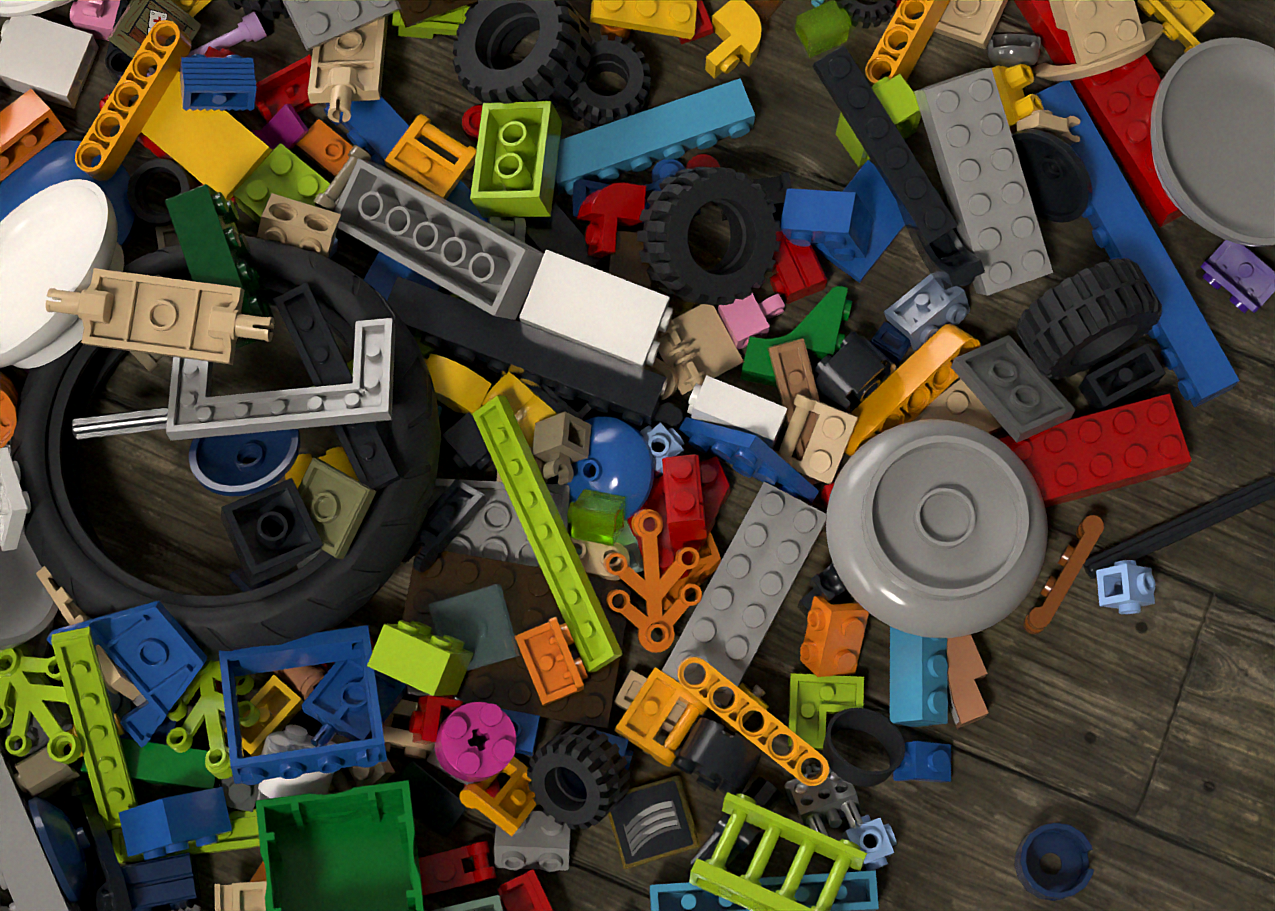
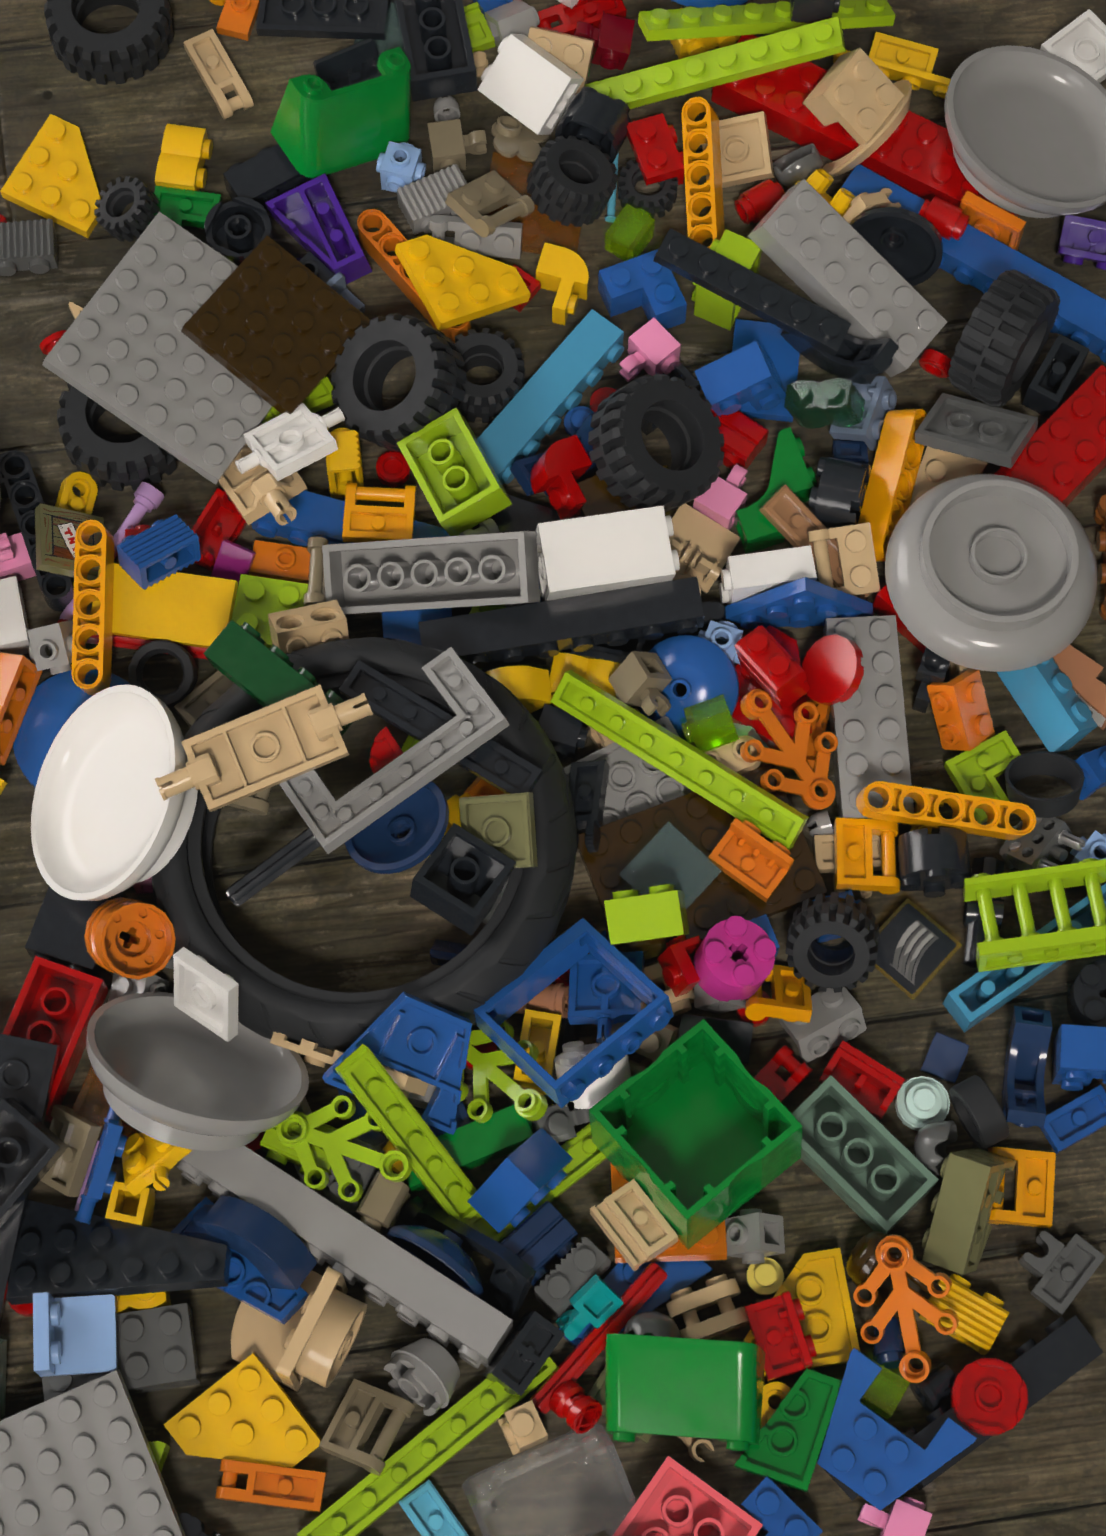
camera: 30 degrees left, 5 degrees down
none -> light grey brick [27,620,73,675]
none -> white plate [235,403,345,481]
none -> yellow brick [326,428,364,499]
none -> red tile [370,727,403,774]
none -> blue brick [598,249,687,329]
none -> bright pink brick [619,318,681,382]
none -> red brick [734,179,785,224]
none -> clear green brick [784,378,865,429]
none -> red tile [802,634,864,706]
none -> light grey hinge [807,809,834,837]
none -> red brick [919,196,971,241]
none -> red tile [919,349,951,378]
none -> orange tile [960,191,1026,251]

